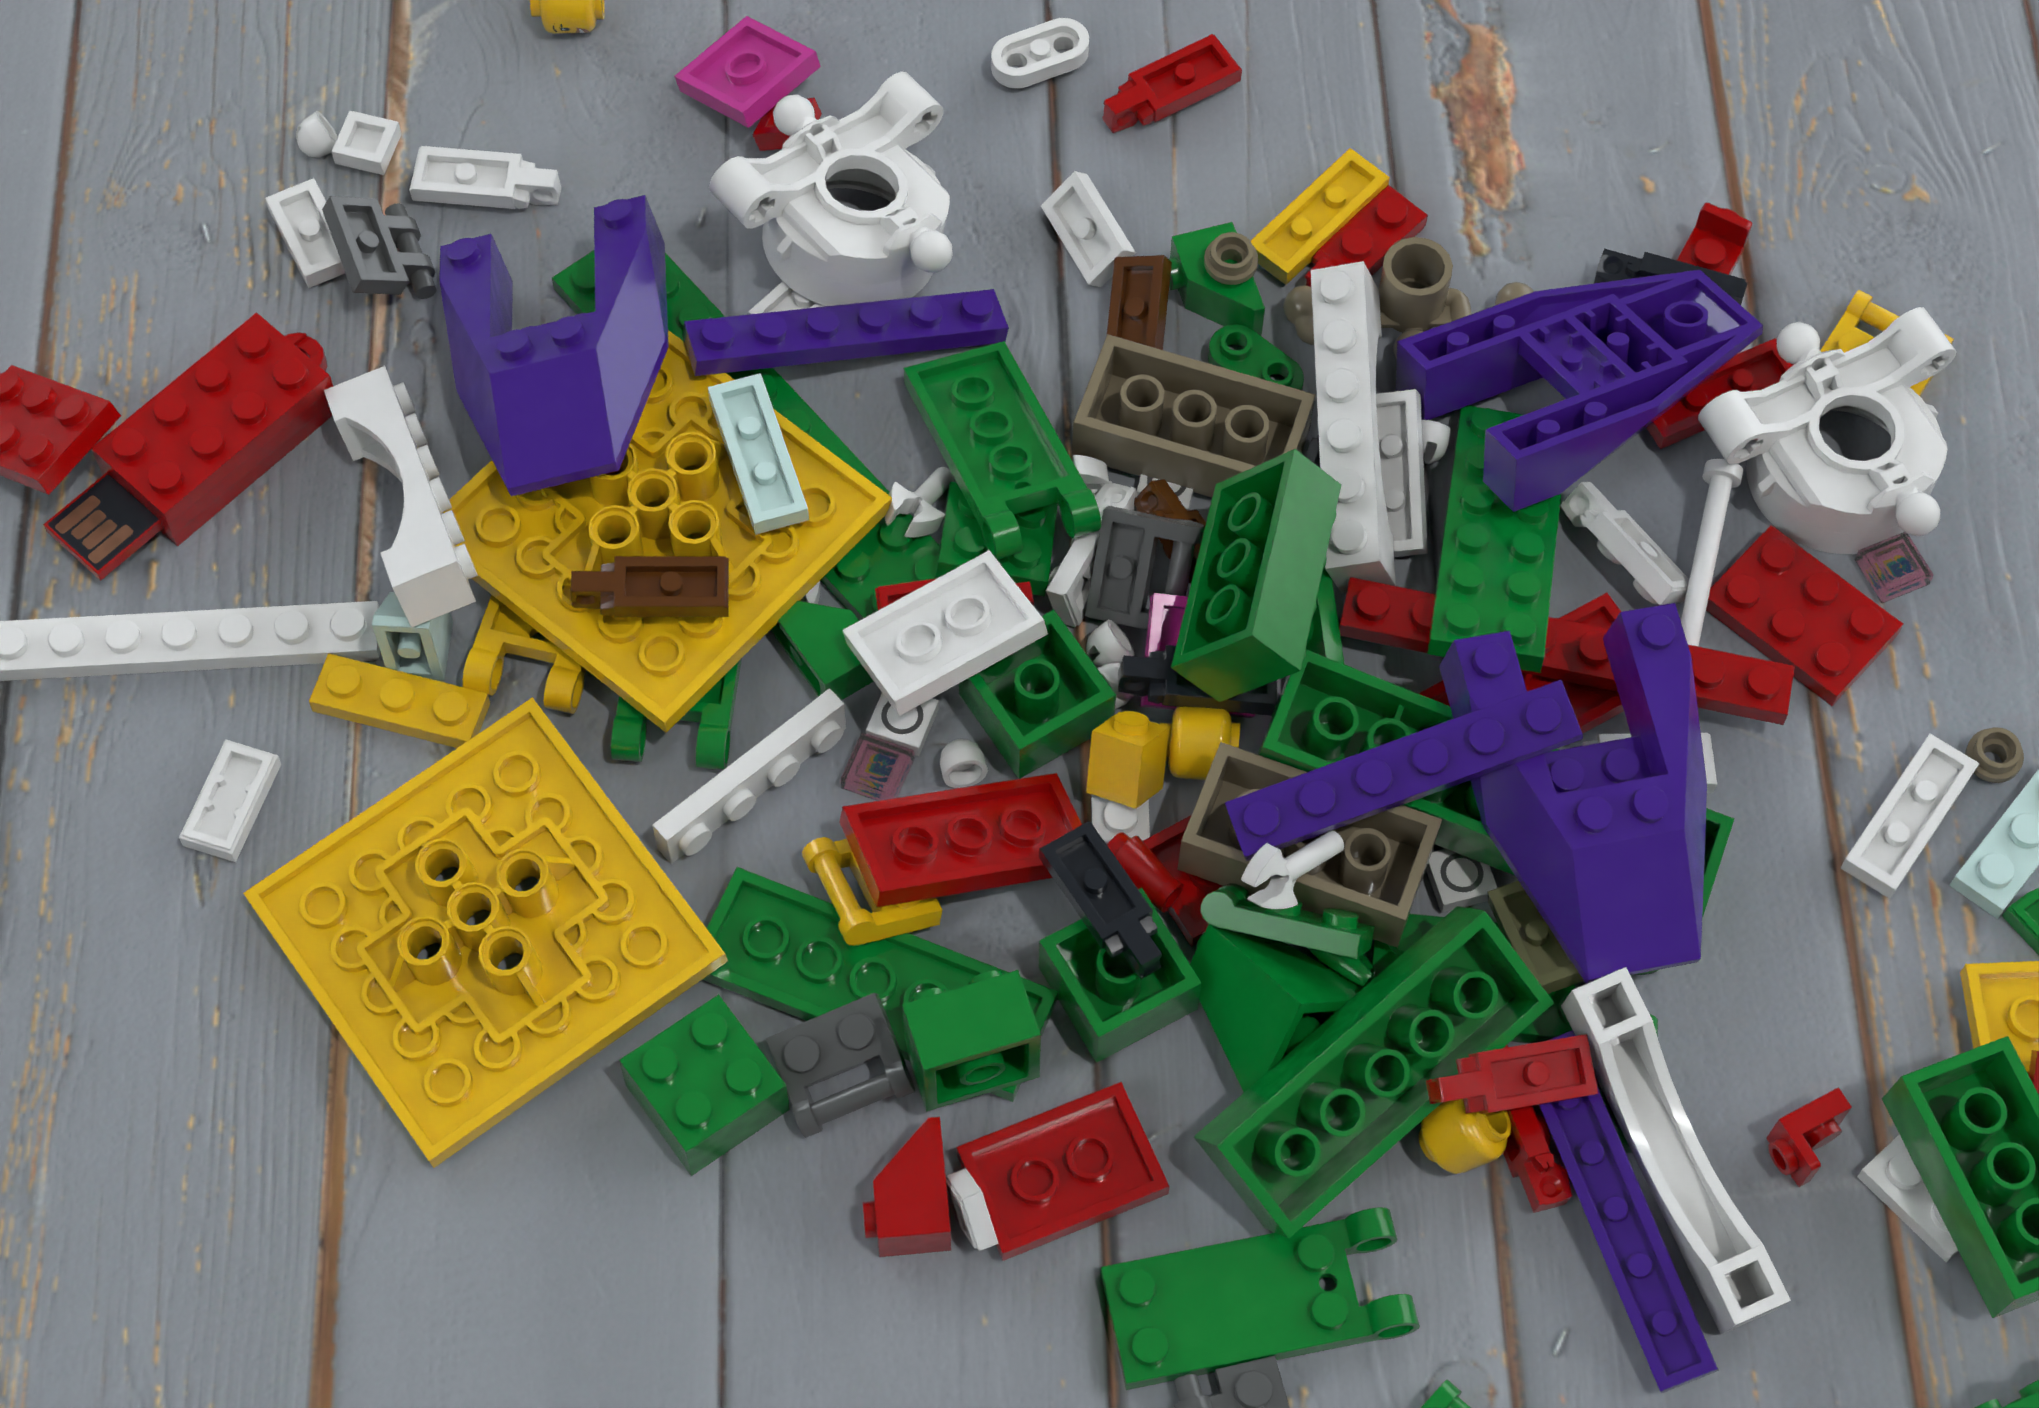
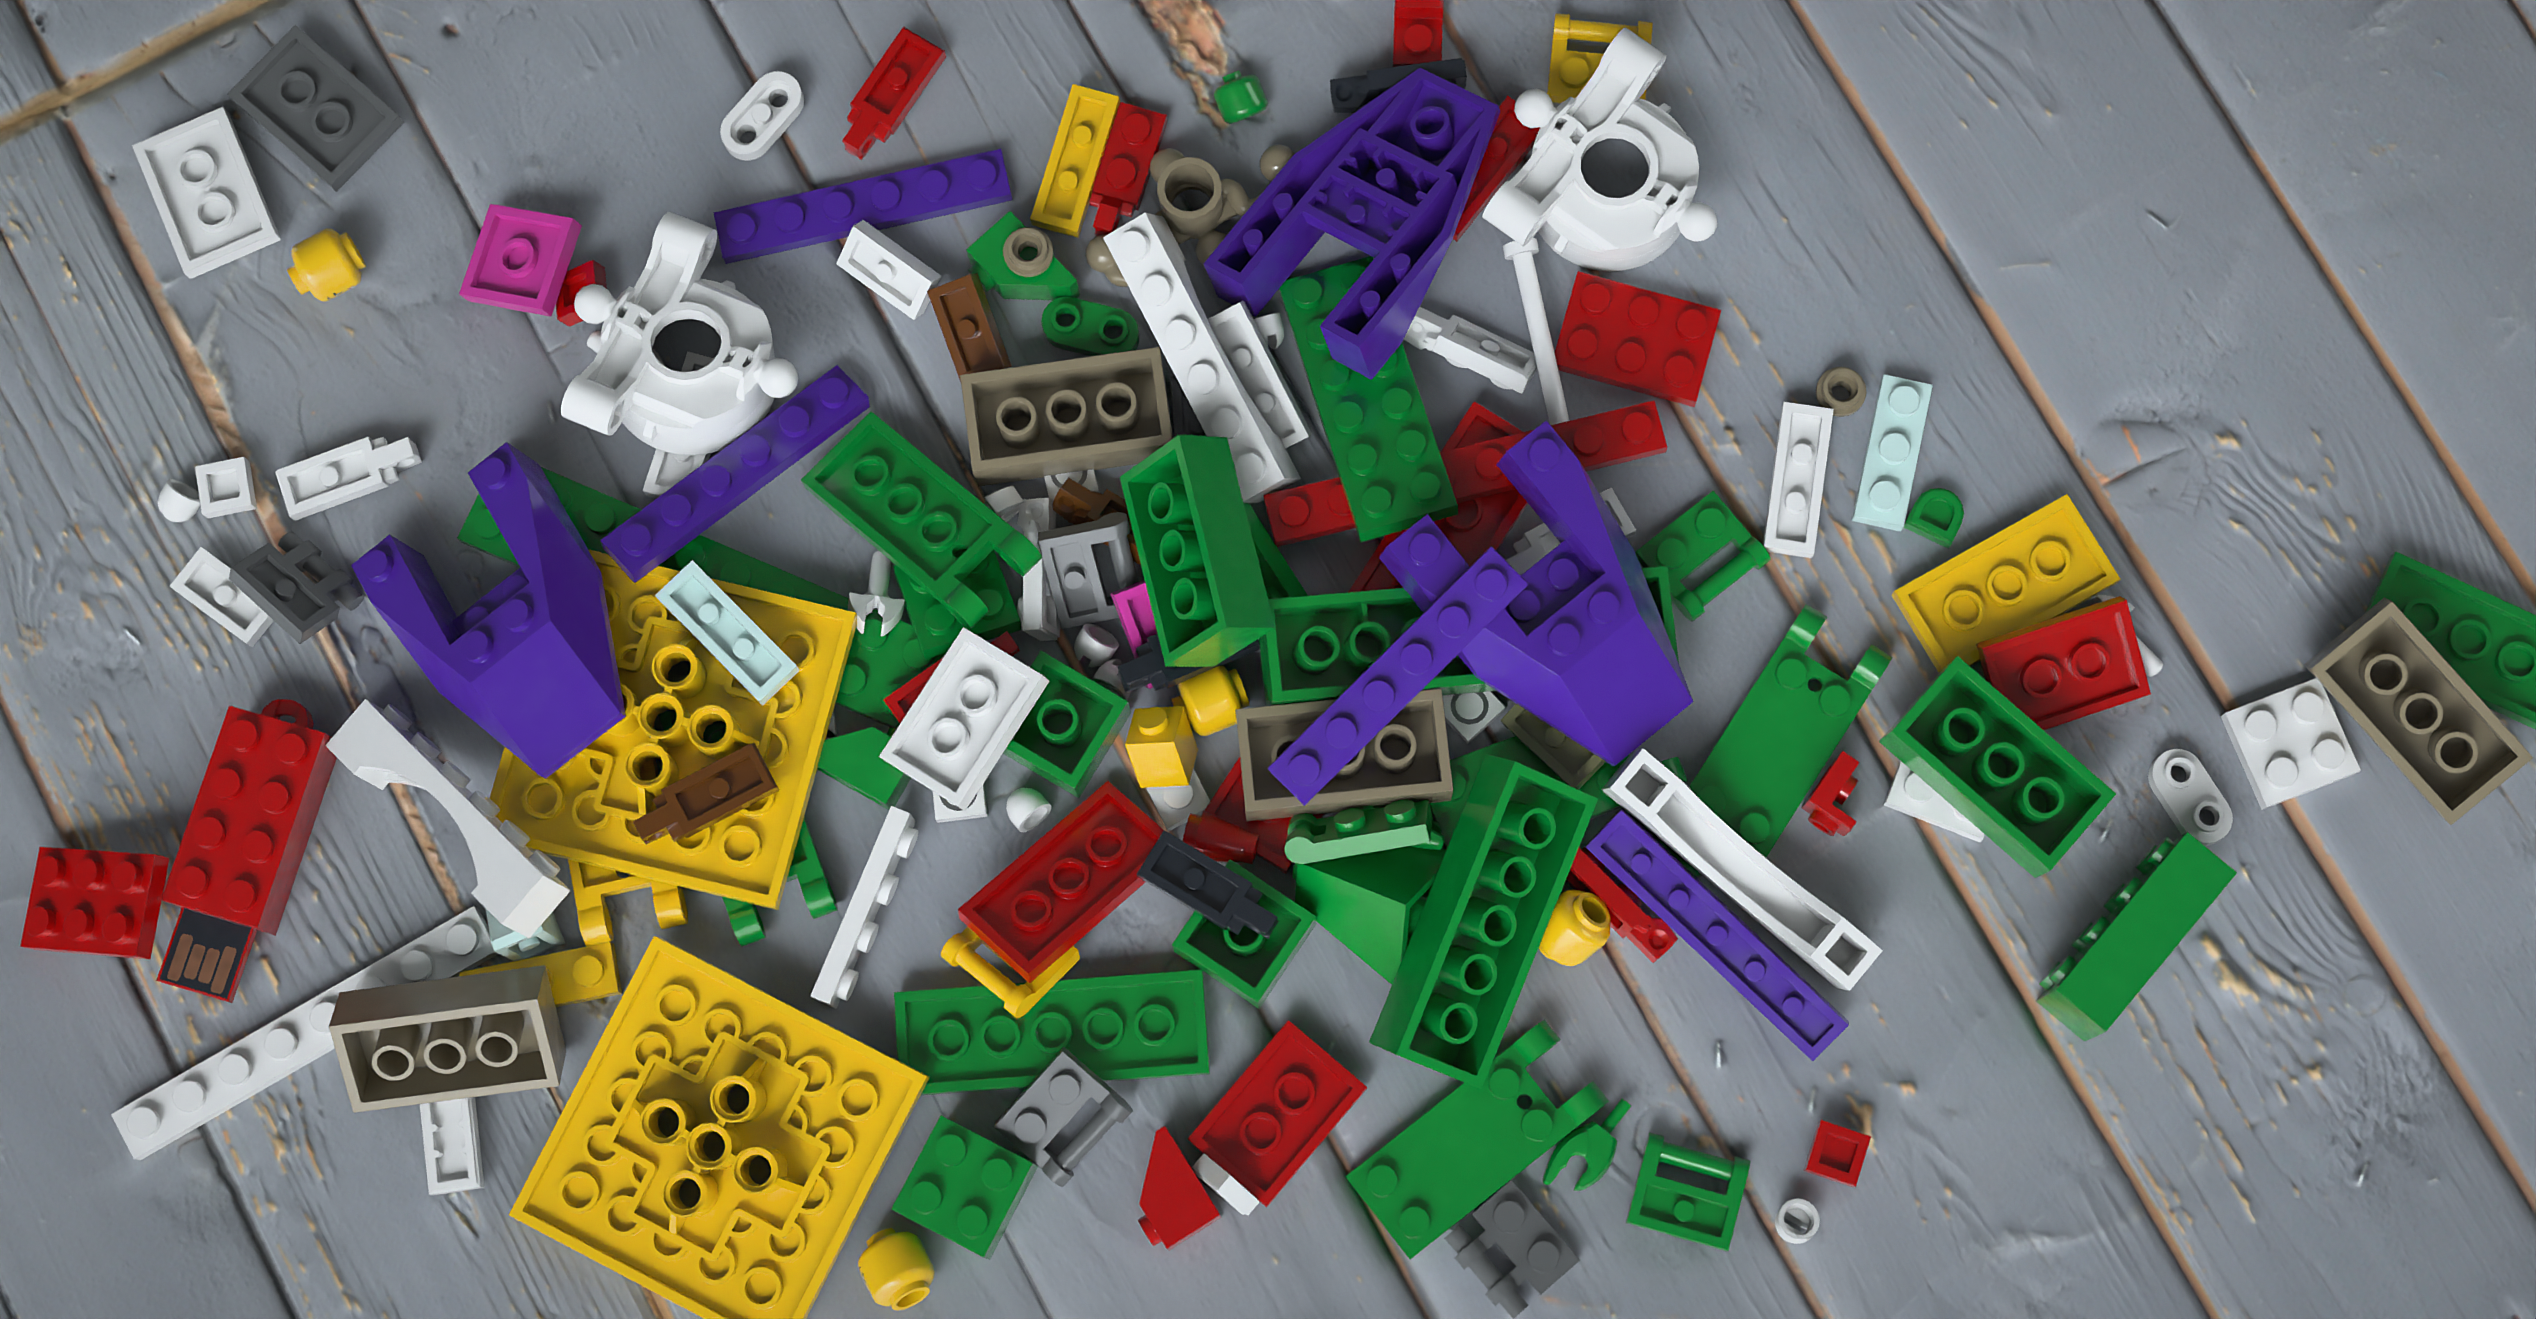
camera: 20 degrees left, 15 degrees up
clear smoke tile [840,732,915,801] -> none
green brick [902,970,1041,1112] -> none
white bar [1241,831,1344,909] -> none
red hinge [1426,1034,1598,1114] -> none
clear smoke tile [1854,532,1934,603] -> none
none -> dark tan brick [329,965,566,1113]
none -> dark purple plate [713,149,1013,264]
none -> yellow head [858,1228,935,1310]
none -> green piece [1214,70,1268,124]
none -> green hand [1542,1098,1632,1191]
none -> green plate [1635,491,1771,622]
none -> green hinge [1689,604,1893,858]

